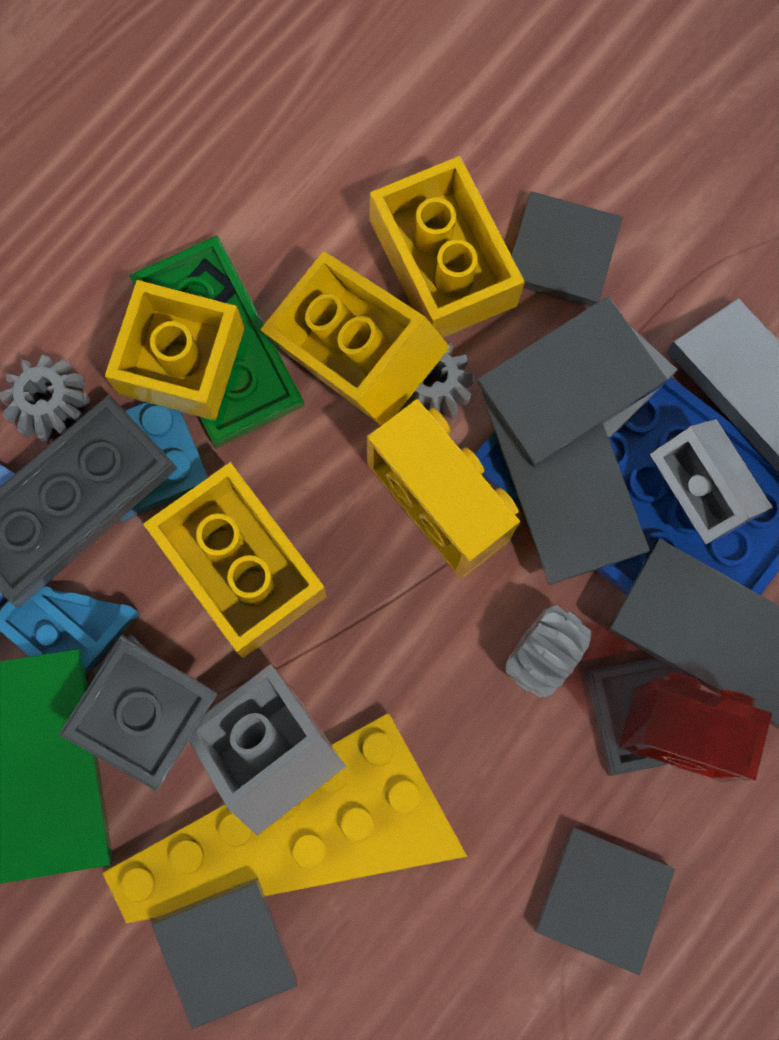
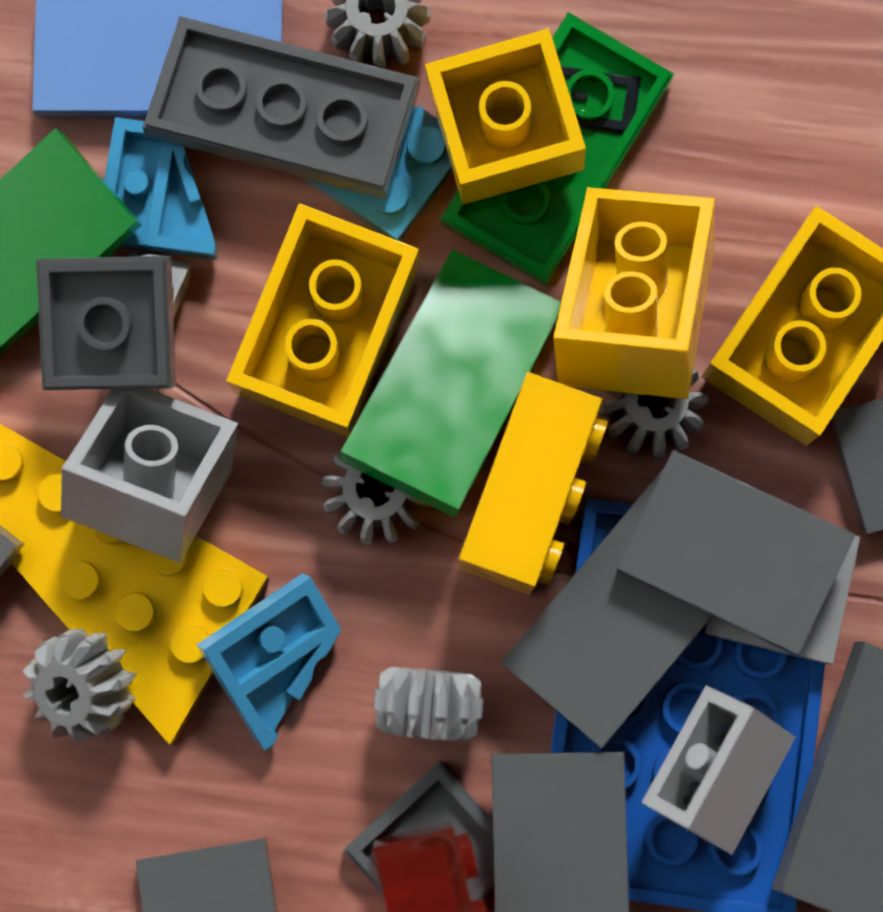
camera: 65 degrees right, 5 degrees up
none -> light grey gear [22,628,137,743]
none -> dark azure wing [196,573,342,750]
none -> light grey gear [322,452,429,546]
none -> tile [339,249,561,518]

